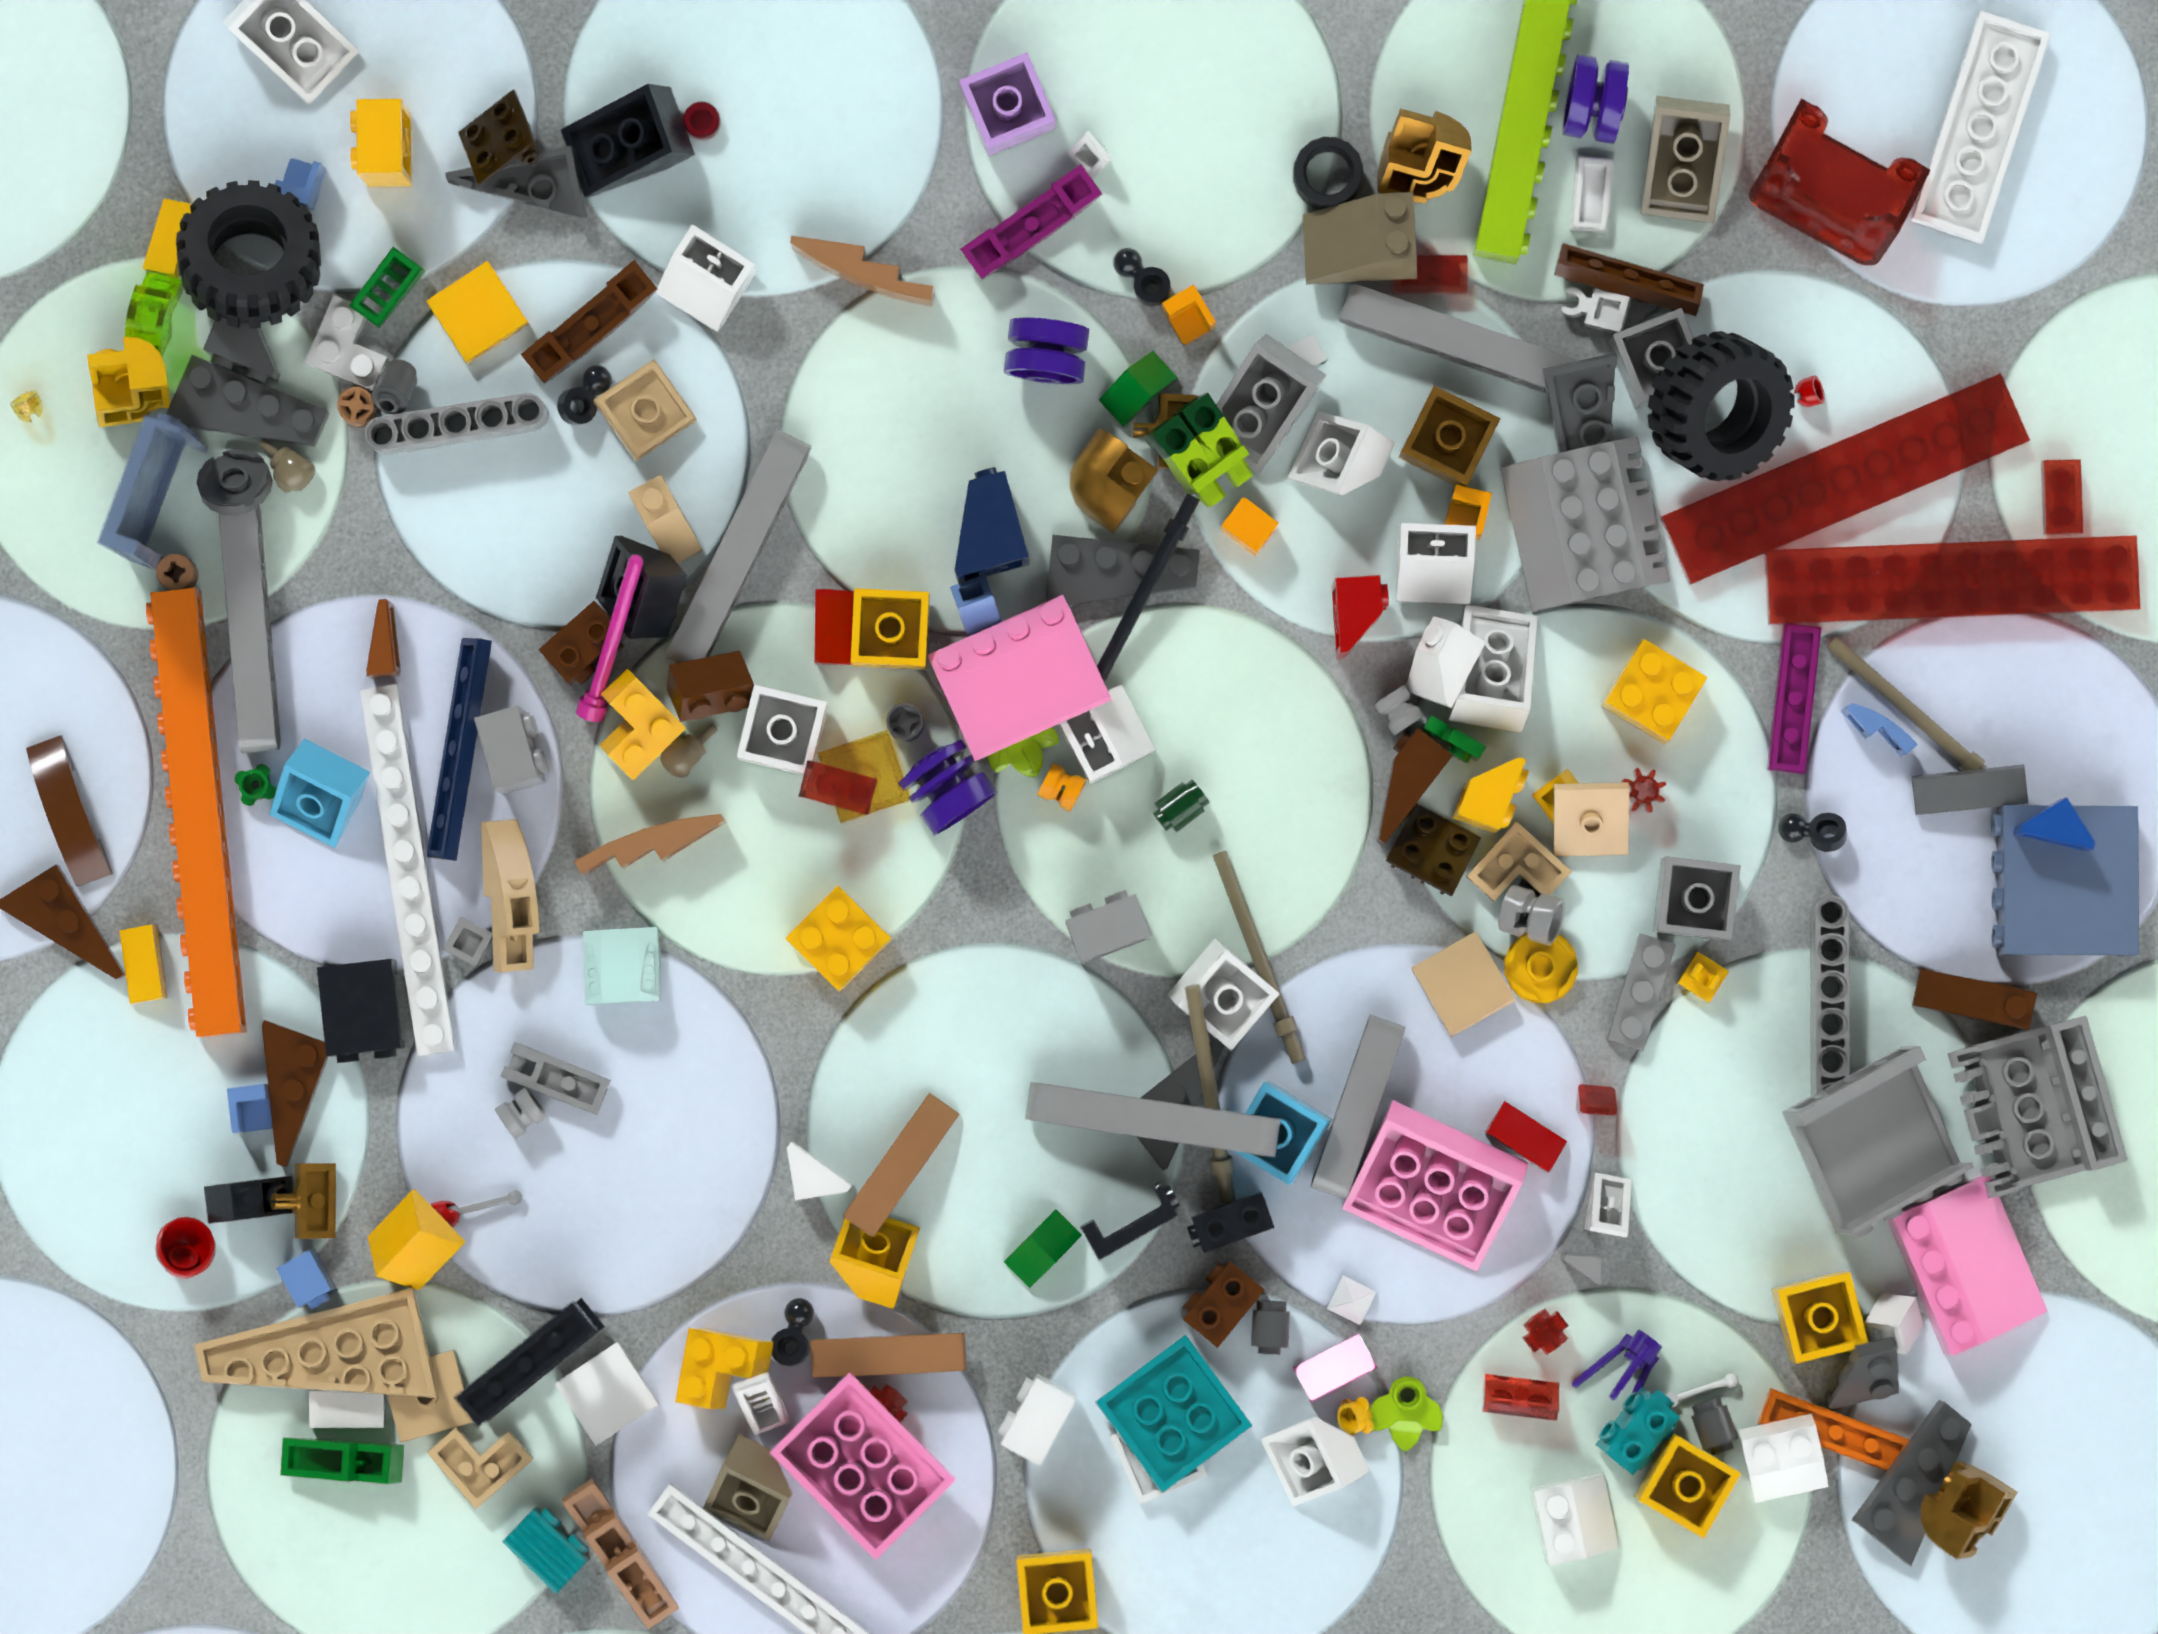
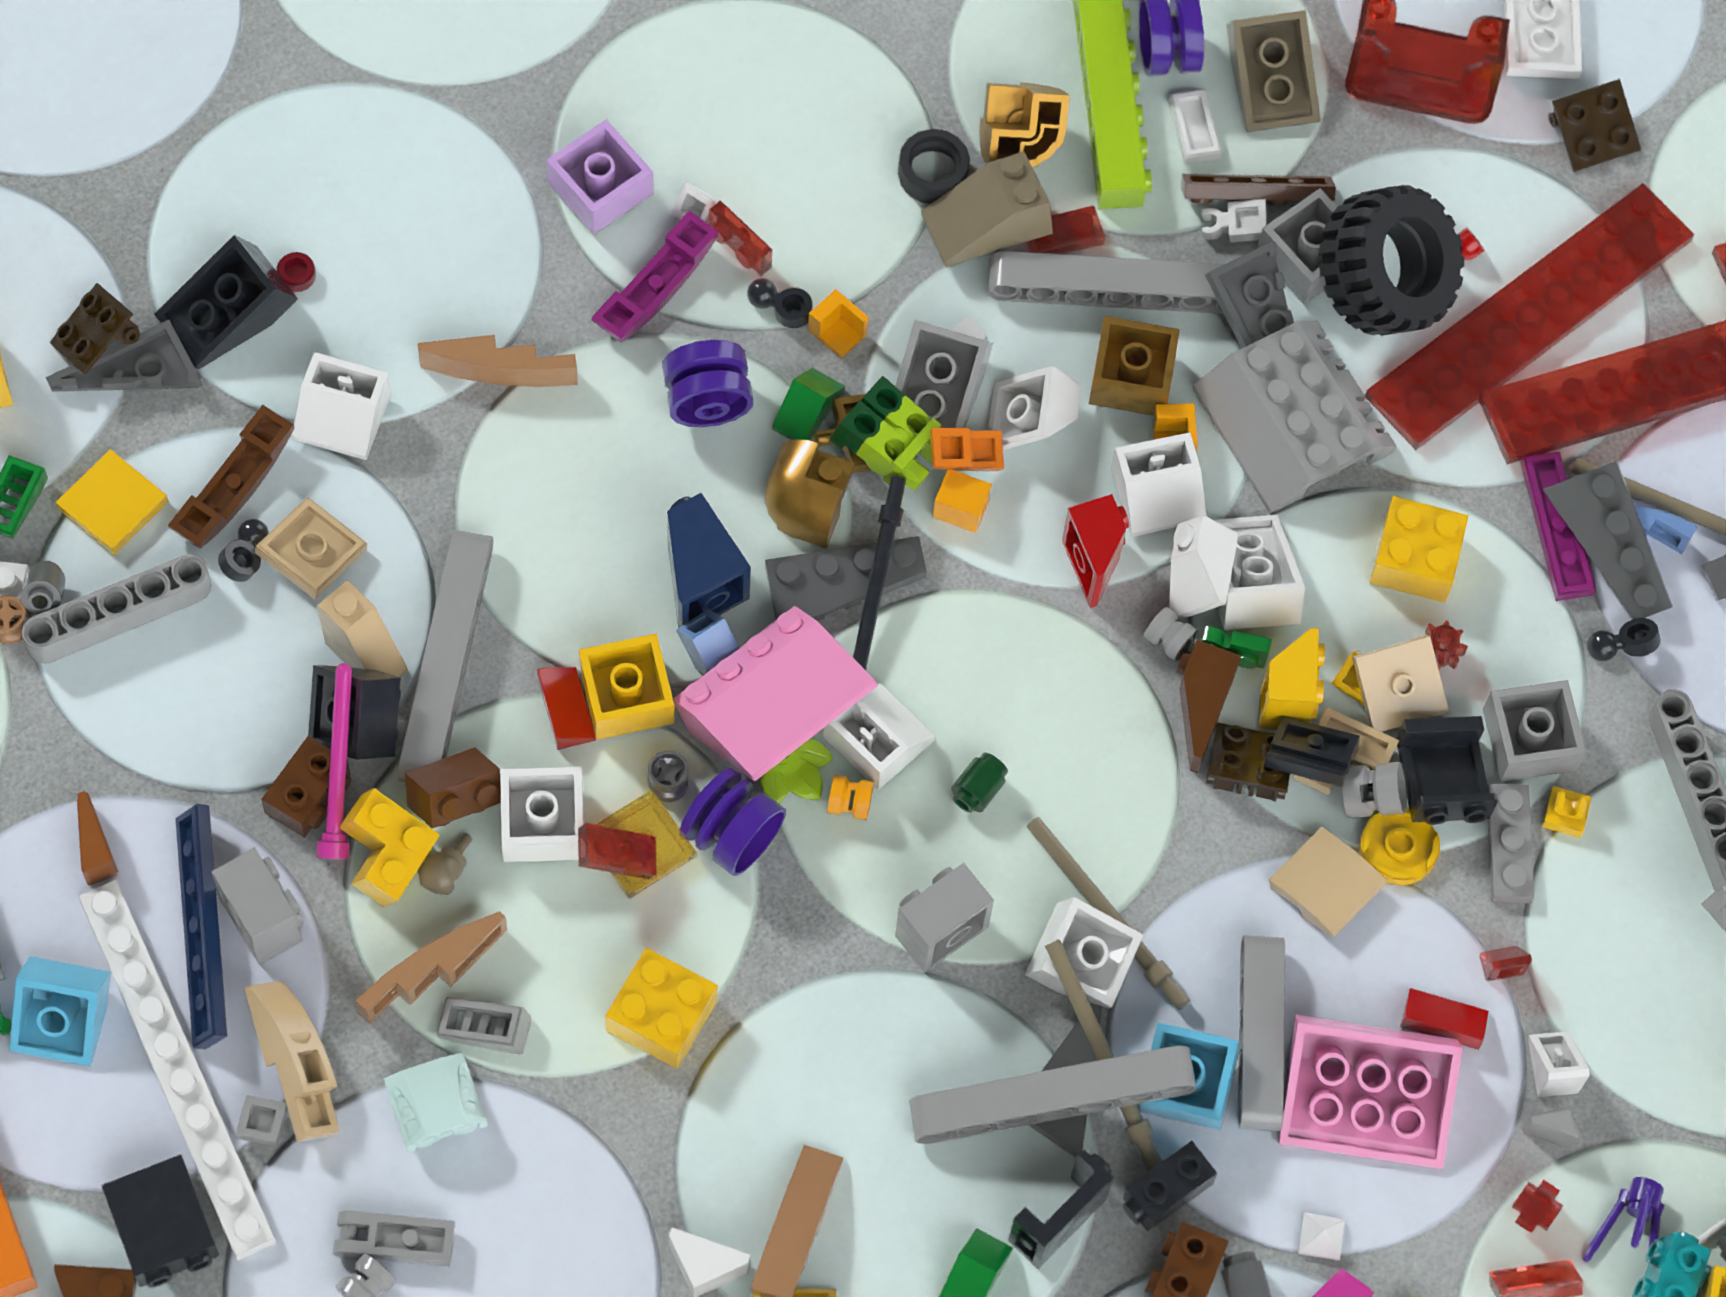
camera: 20 degrees left, 20 degrees down
none -> light grey slope [437,997,531,1055]
none -> clear red plate [709,200,773,276]
none -> orange slope [930,428,1004,471]
none -> black plate [1265,716,1360,787]
none -> black panel [1396,716,1498,825]
none -> dark grey wing [1543,461,1673,619]
none -> dark brown hinge [1548,79,1642,172]

